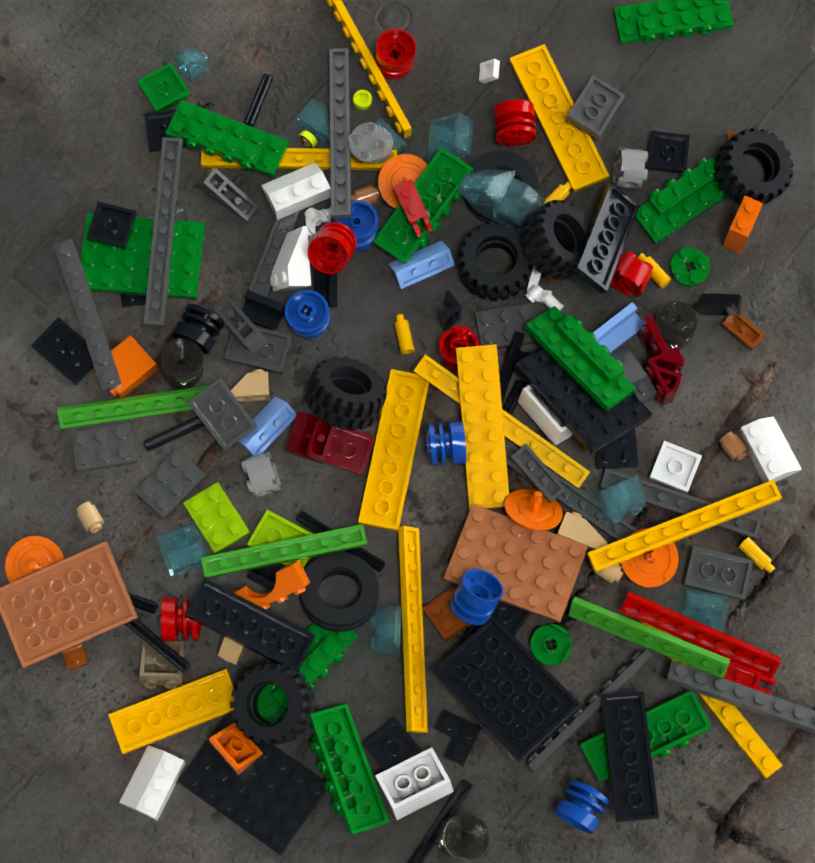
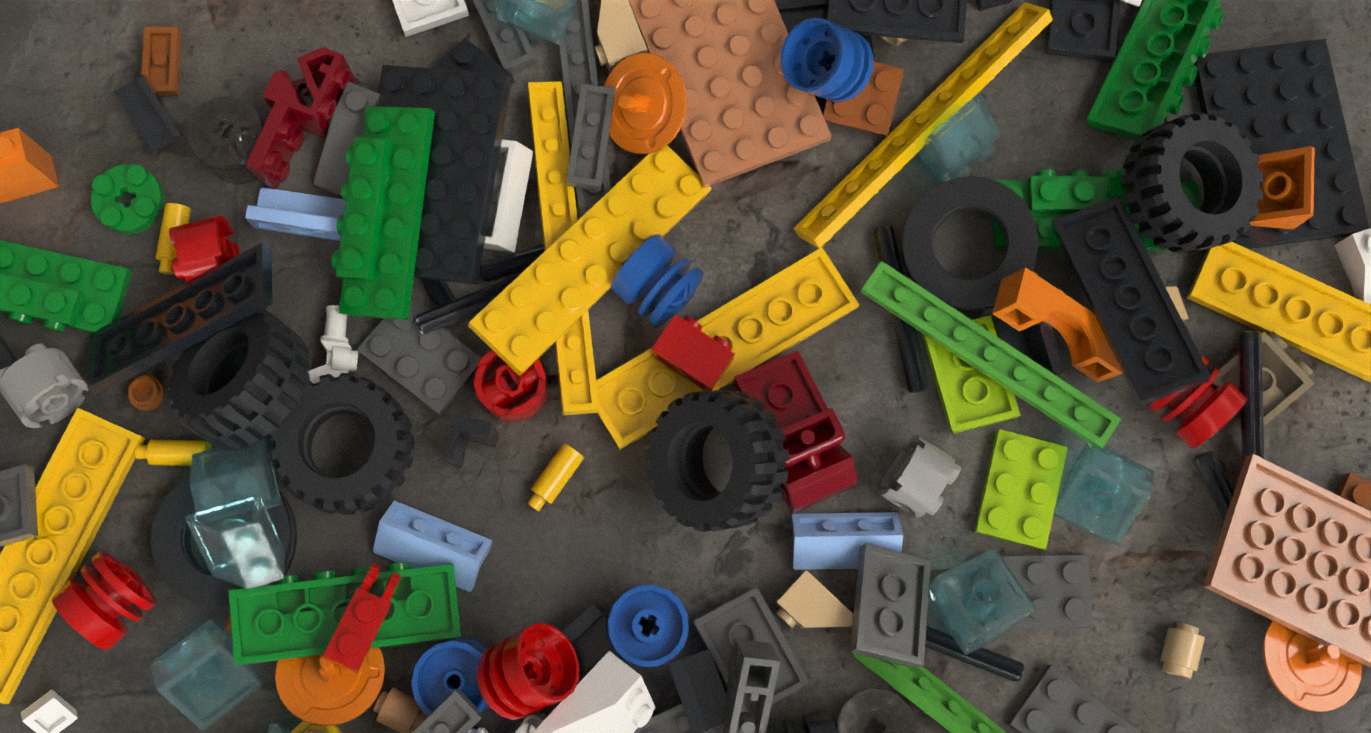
camera: 135 degrees left, 5 degrees up
none -> dark orange plate [128,375,165,411]
none -> red brick [651,314,735,391]
none -> clear light blue slope [928,548,1036,655]

